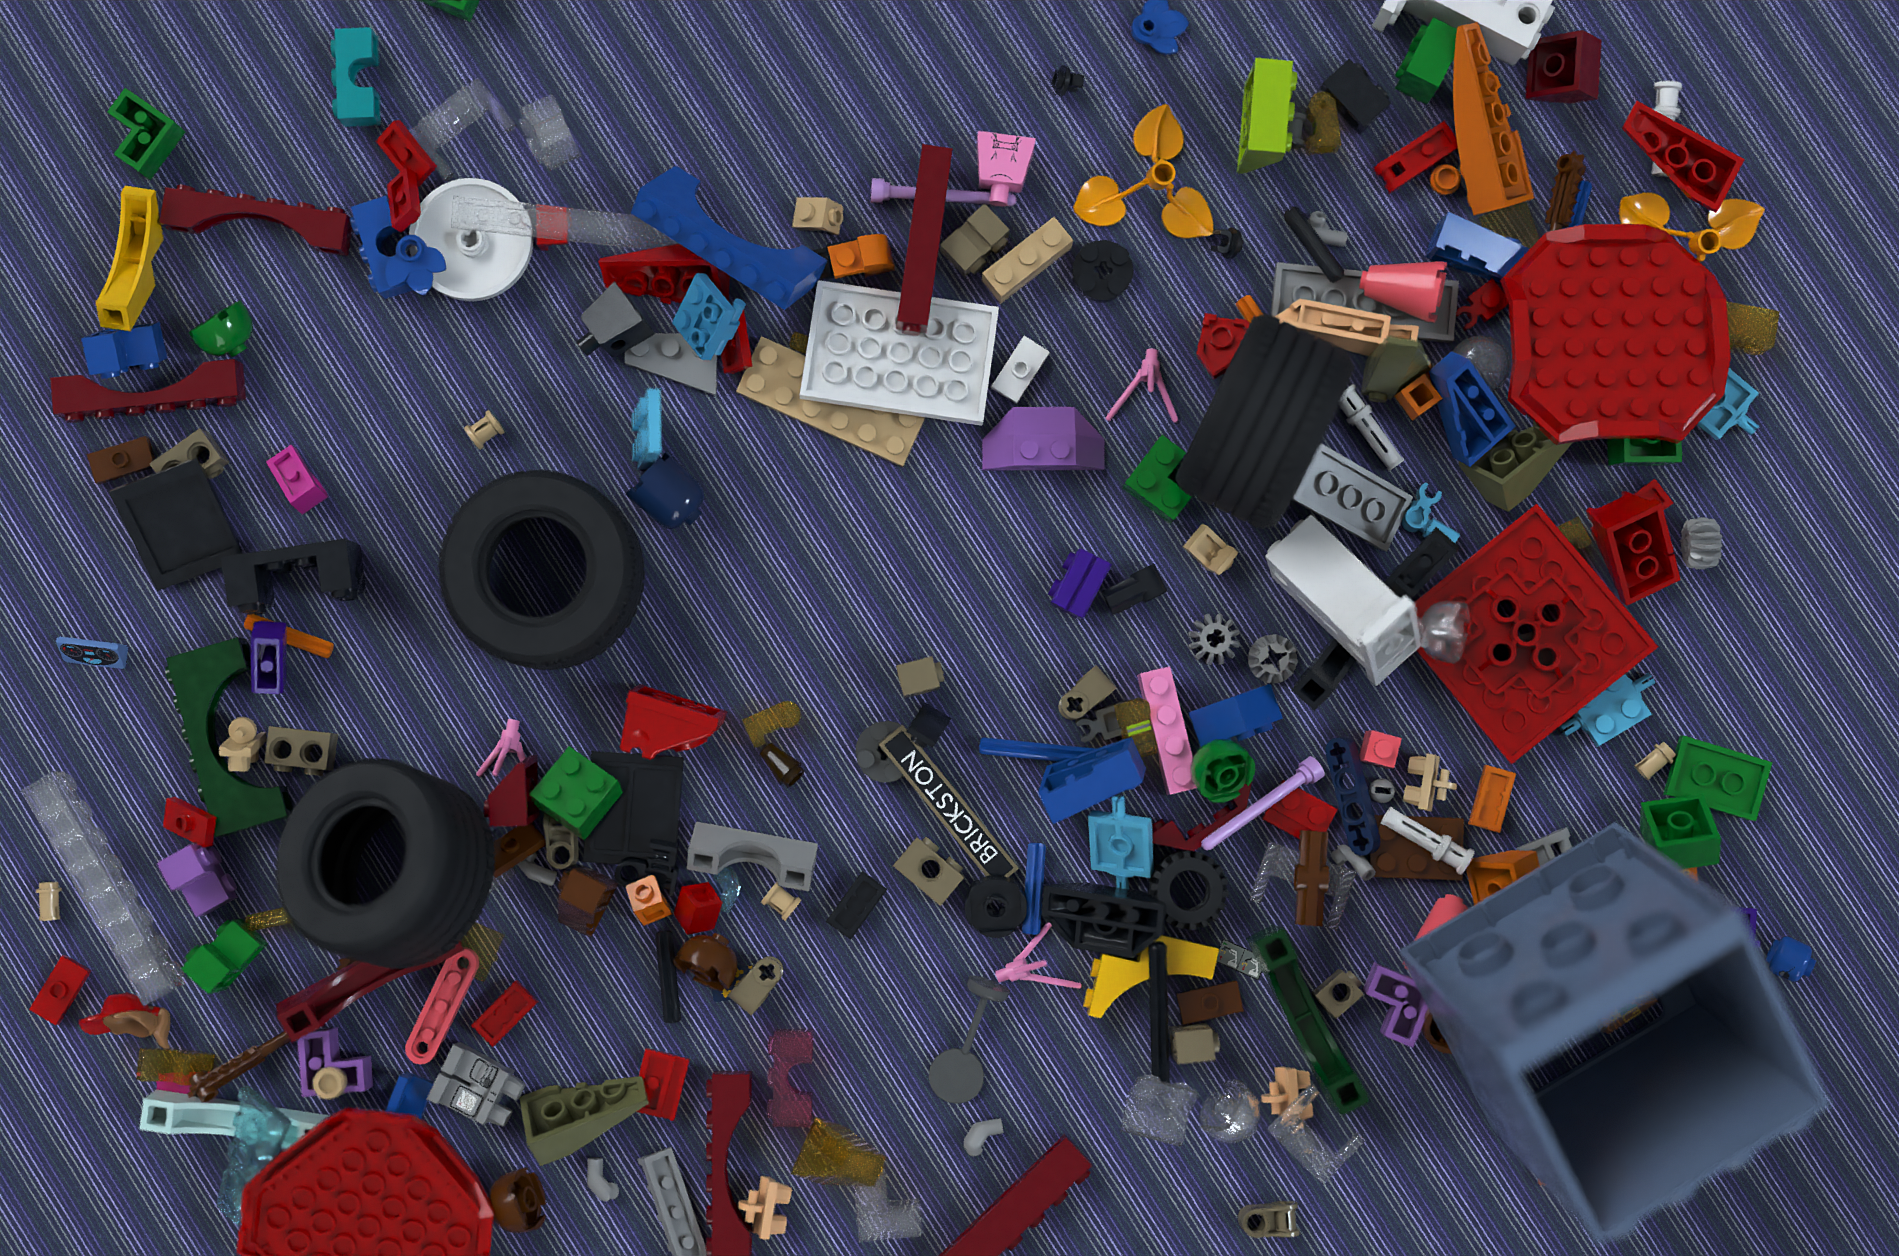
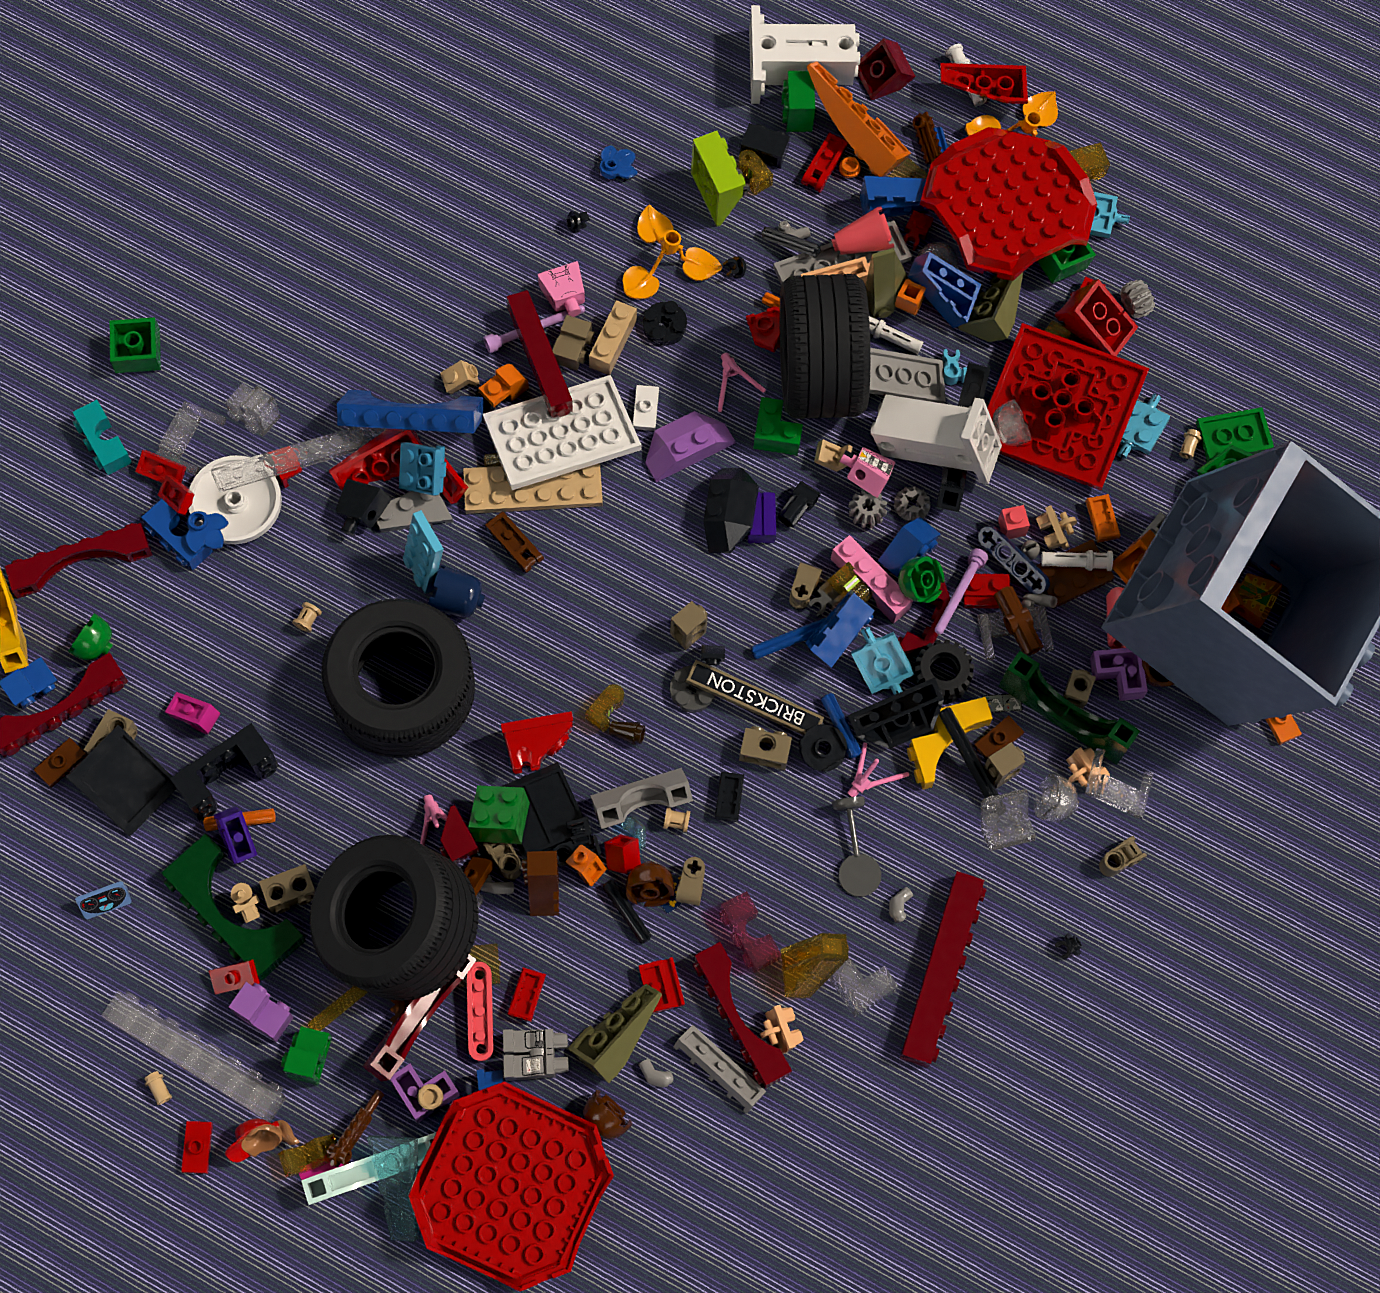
camera: 30 degrees left, 15 degrees down
none -> reddish brown plate [485,511,544,573]
none -> black wedge [703,468,759,553]
none -> bright pink torso [839,448,895,498]

